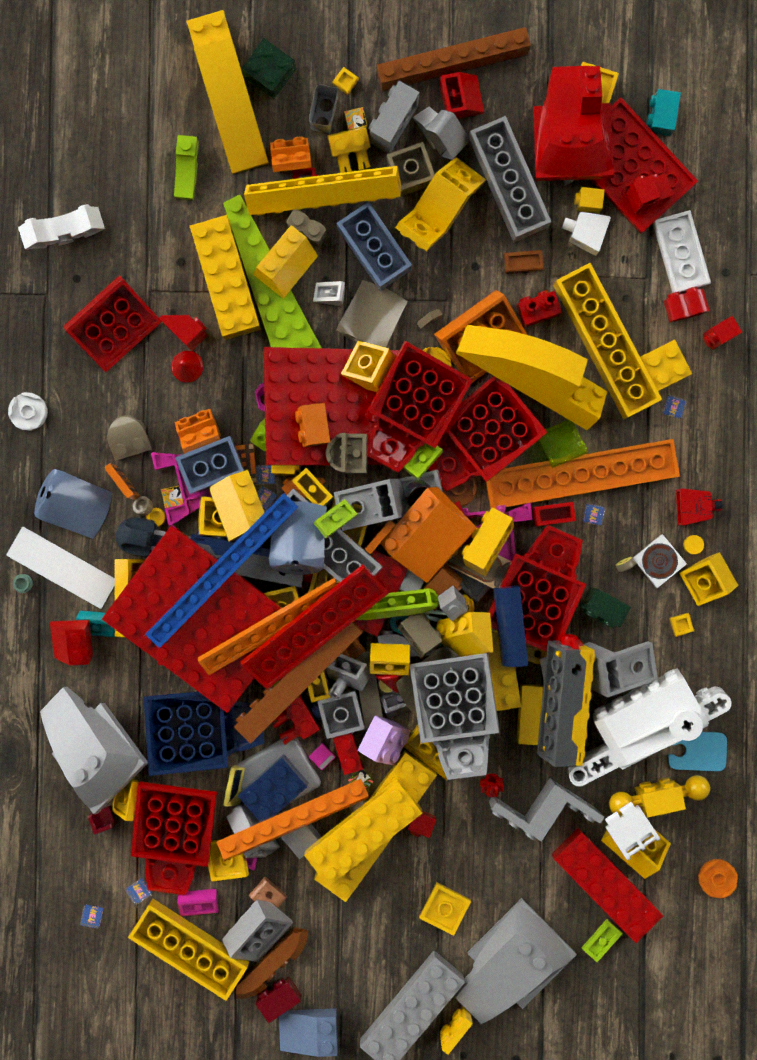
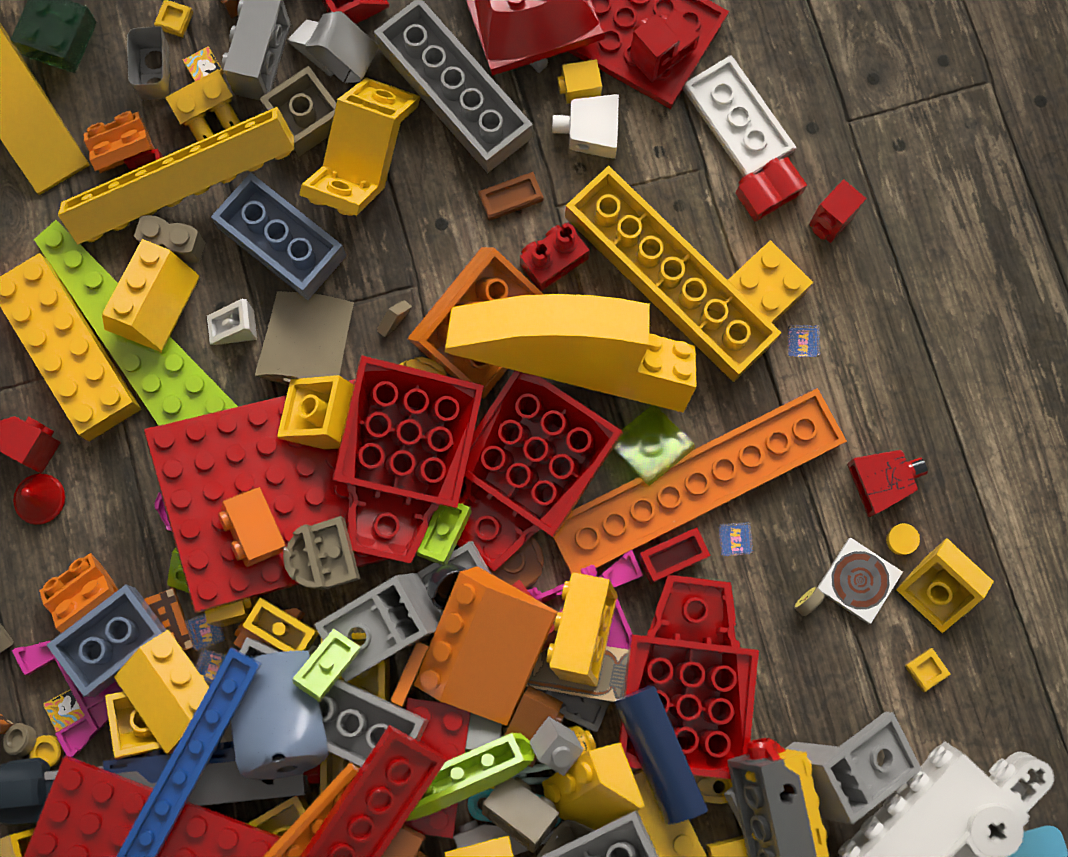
camera: 20 degrees left, 10 degrees down
clear green brick [580,587,631,629] -> none

